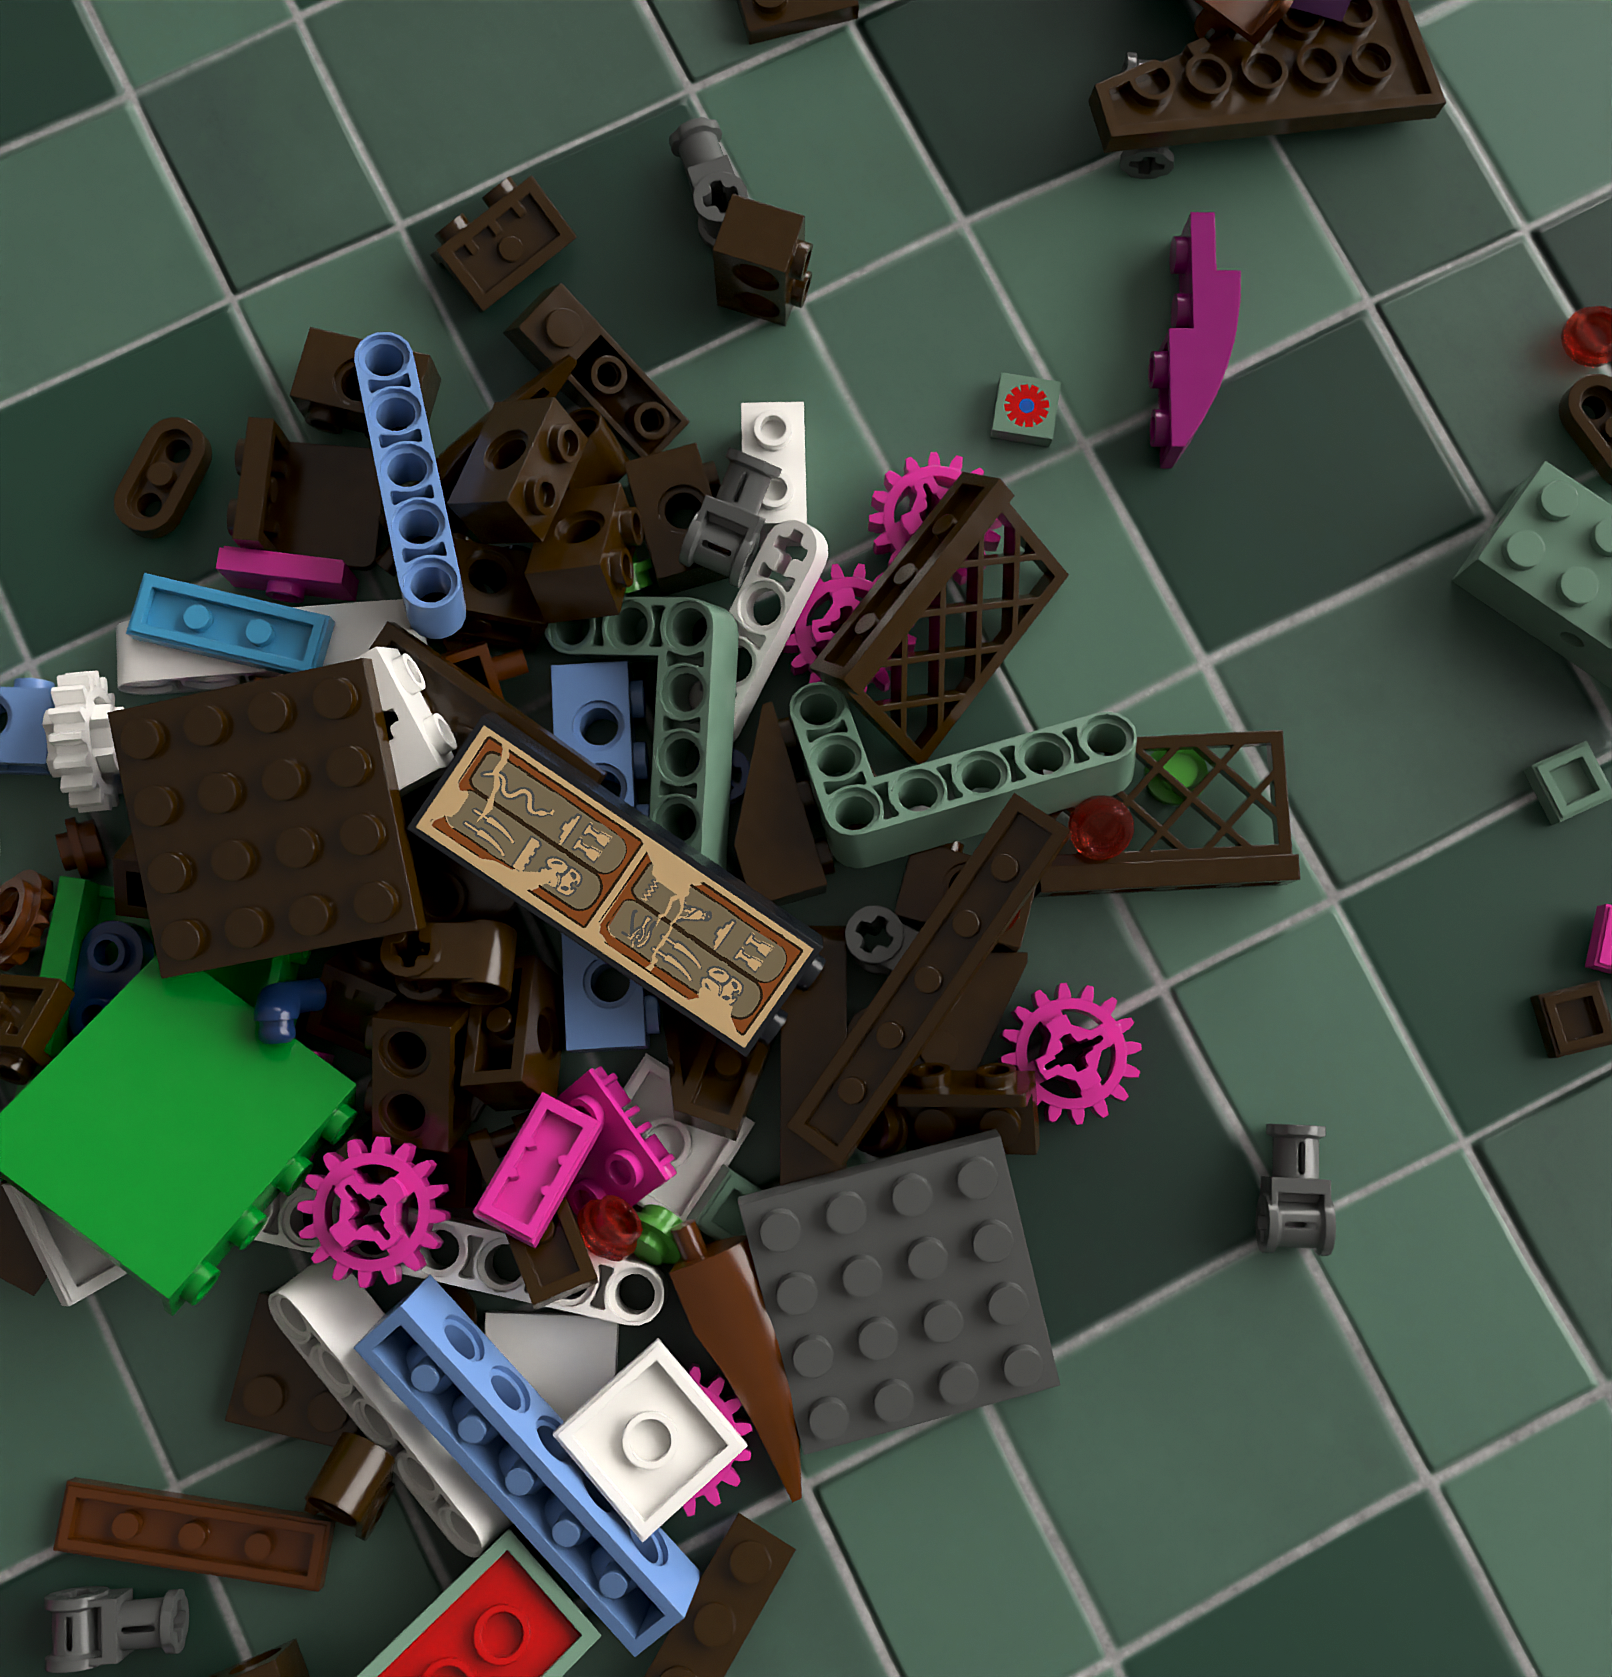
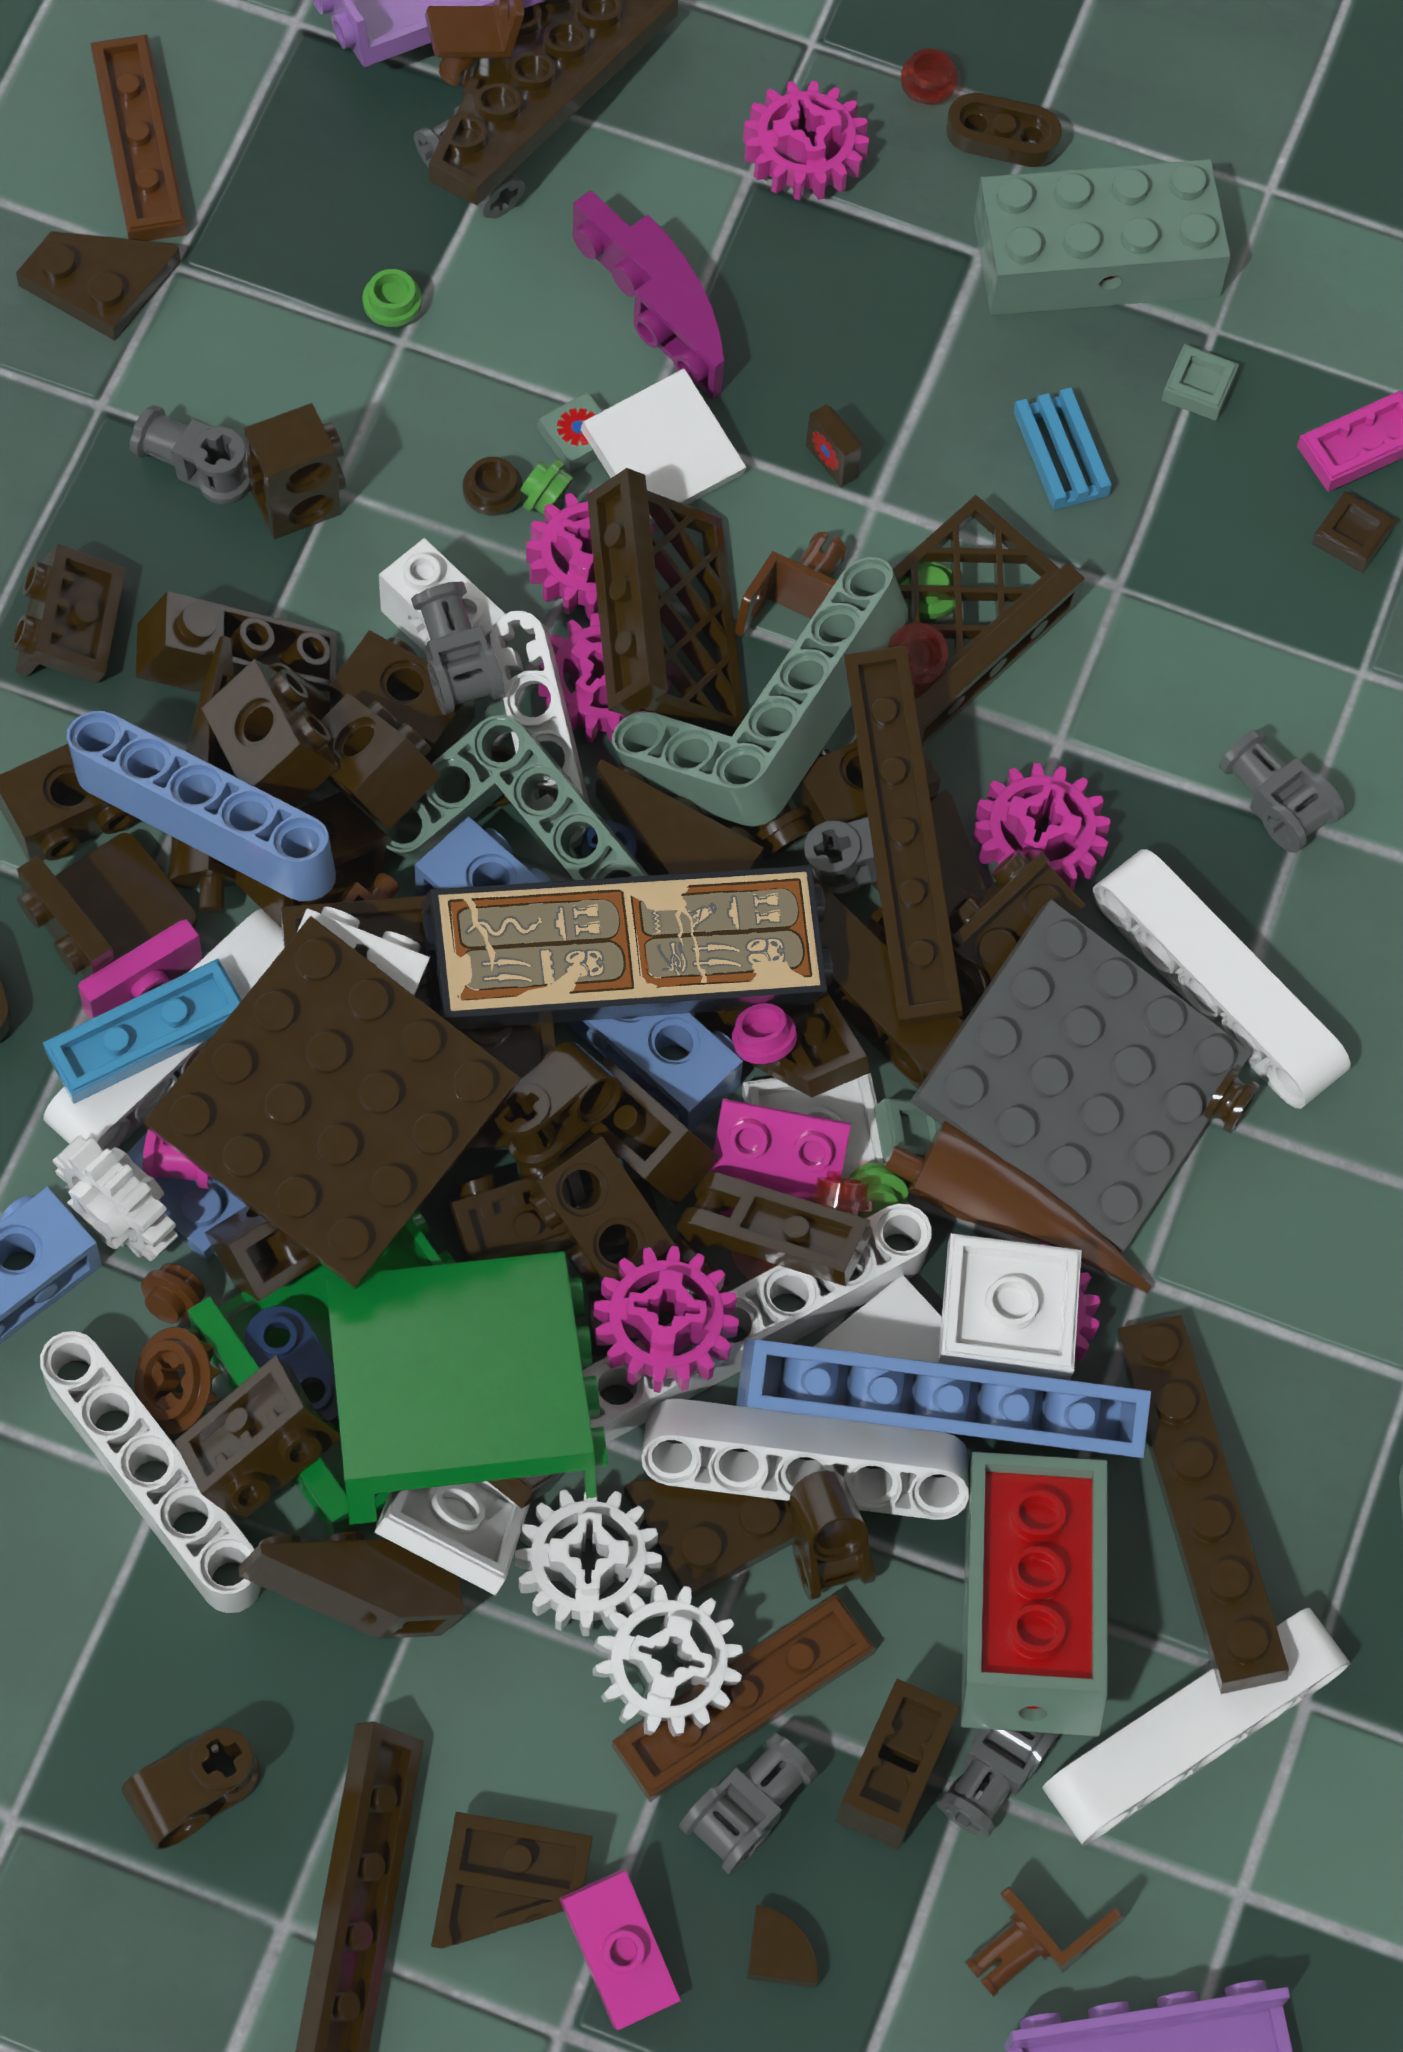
camera: 45 degrees left, 15 degrees down
dark blue arm [254,978,327,1044] -> none
dark pink plate [473,1092,603,1248] -> none
none -> bright green plate [362,269,422,327]
none -> dark brown plate [463,456,523,516]
none -> white gear [515,1489,662,1636]
none -> bright green plate [520,458,574,515]
none -> white tile [580,369,746,524]
none -> white gear [592,1585,743,1737]
none -> dark pink plate [732,1003,797,1064]
none -> reddish brown bracket [735,532,847,637]
none -> dark pink gear [743,81,869,200]
none -> dark brown plate [754,803,812,858]
none -> dark brown tile [806,404,863,488]
none -> dark azure tile [1013,387,1112,510]
none -> white beam [1093,849,1351,1109]
none -> dark brown bush [1203,1069,1260,1134]

